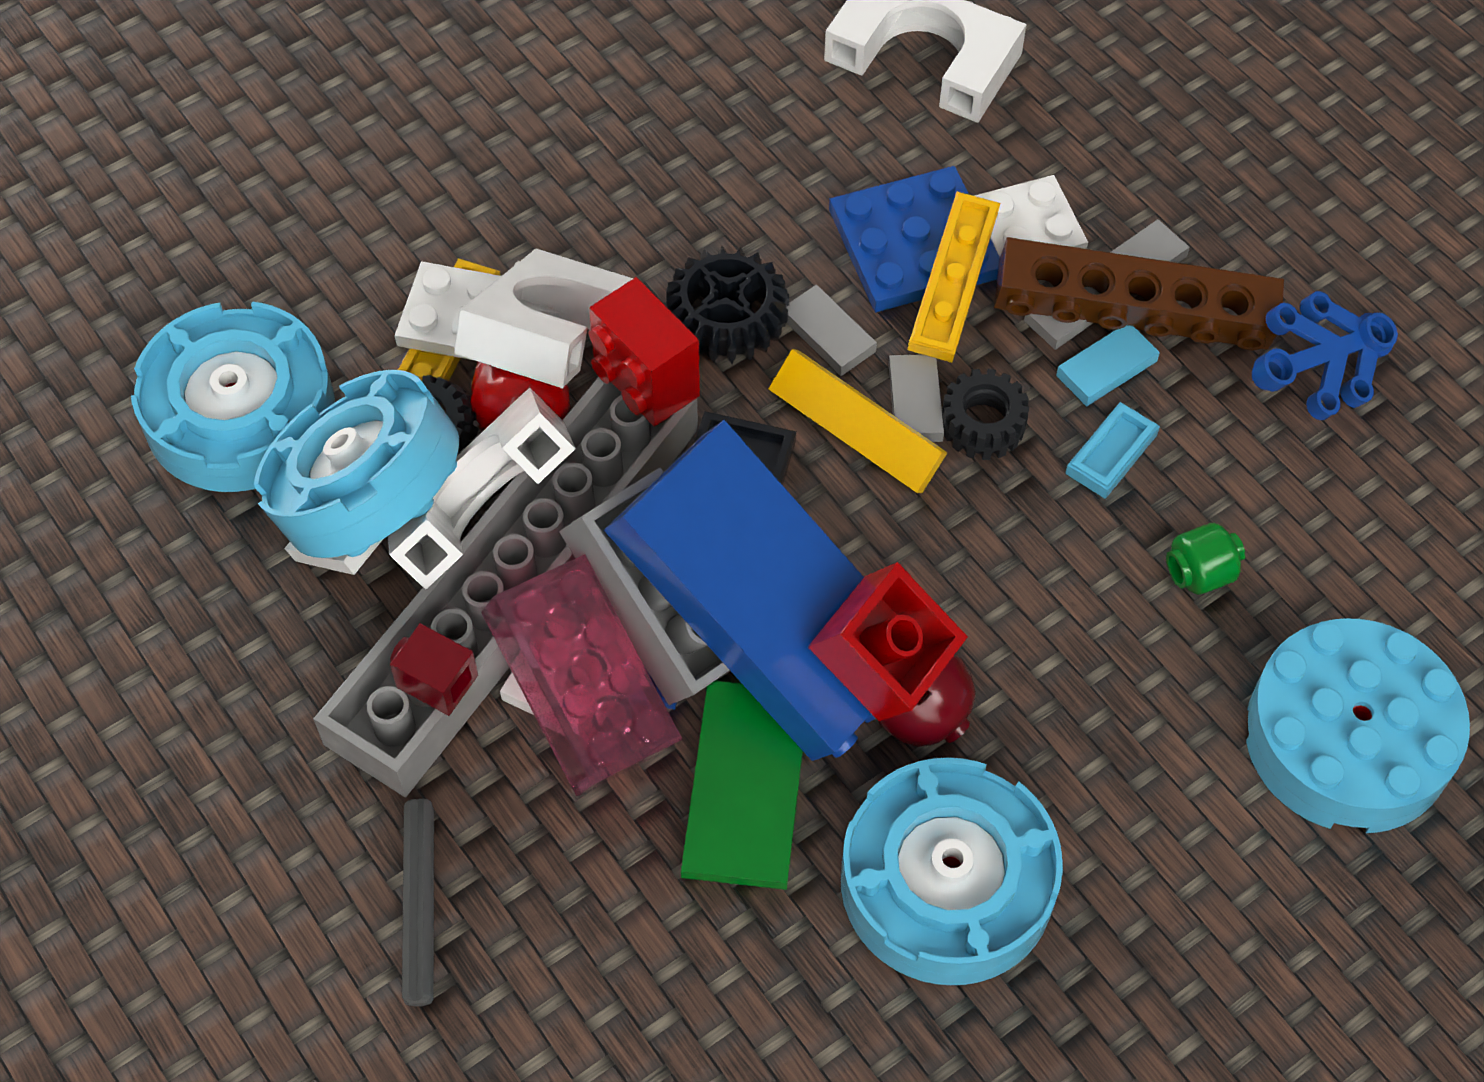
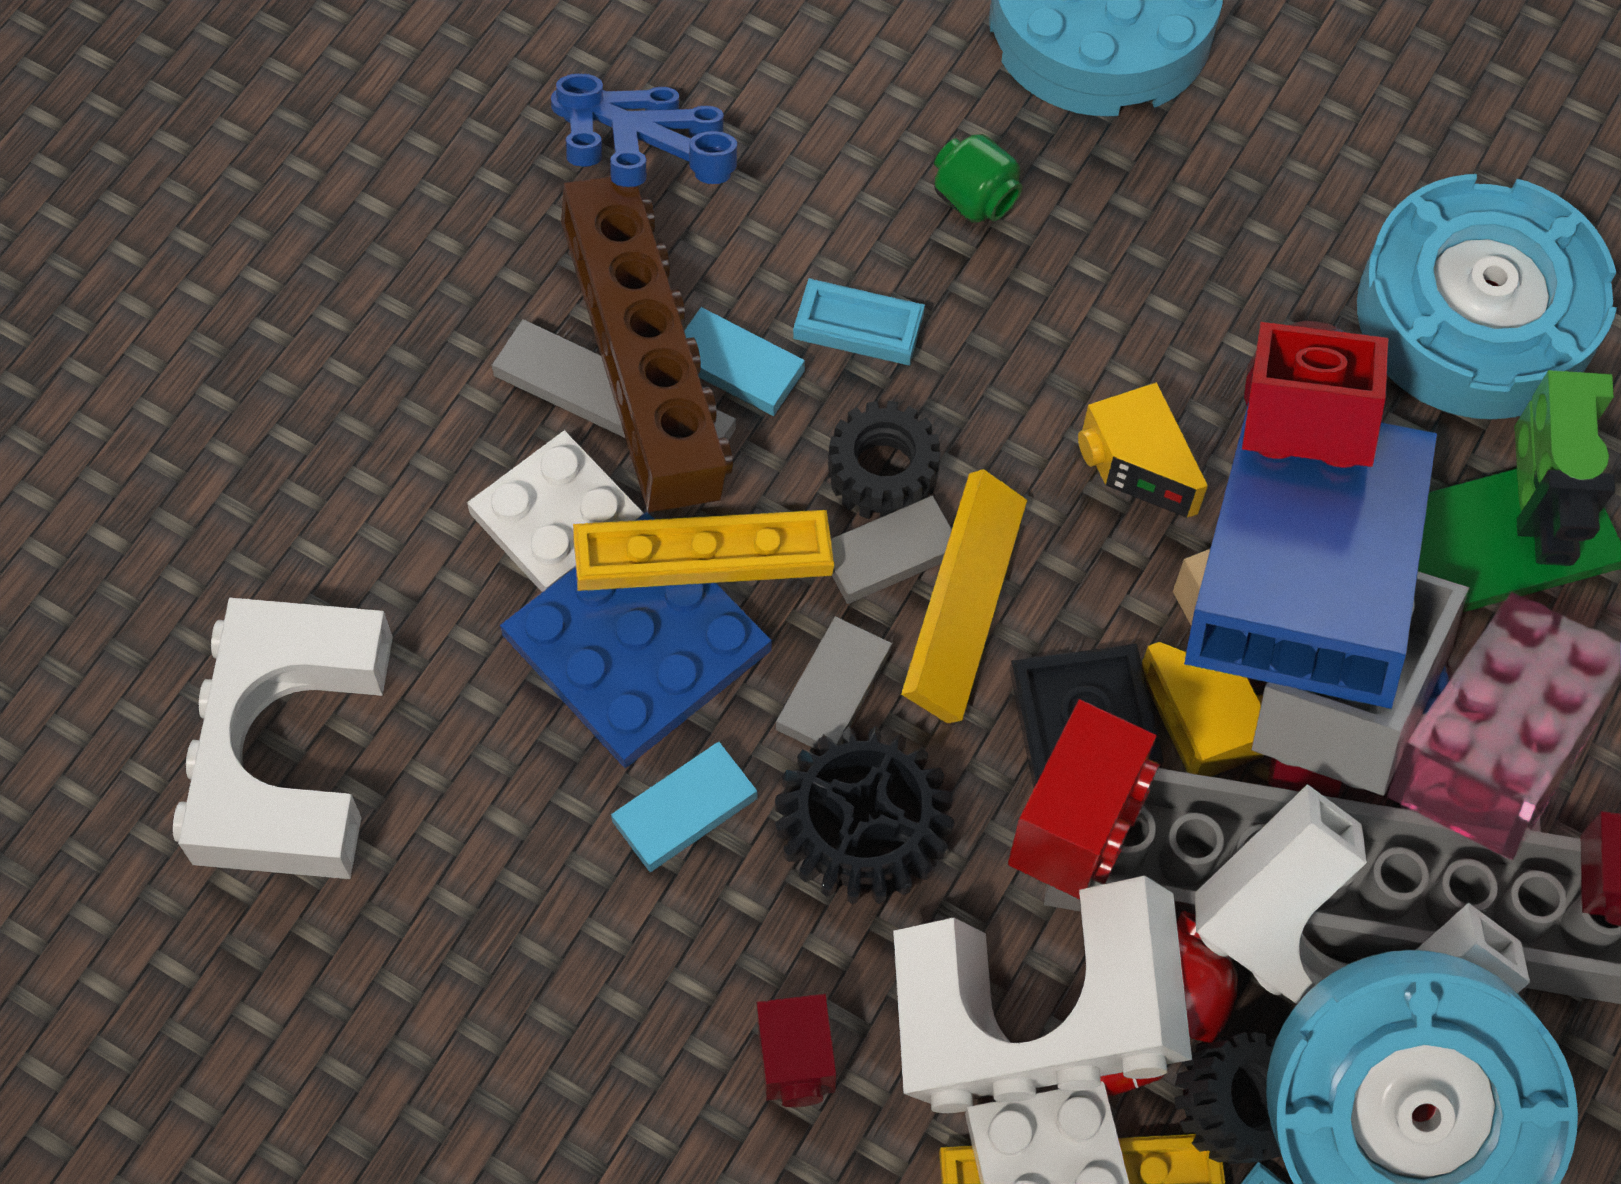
camera: 115 degrees left, 5 degrees up
none -> medium azure tile [611,741,757,872]
none -> dark red brick [756,994,836,1108]
none -> yellow slope [1078,382,1208,518]
none -> hips [1514,370,1615,566]

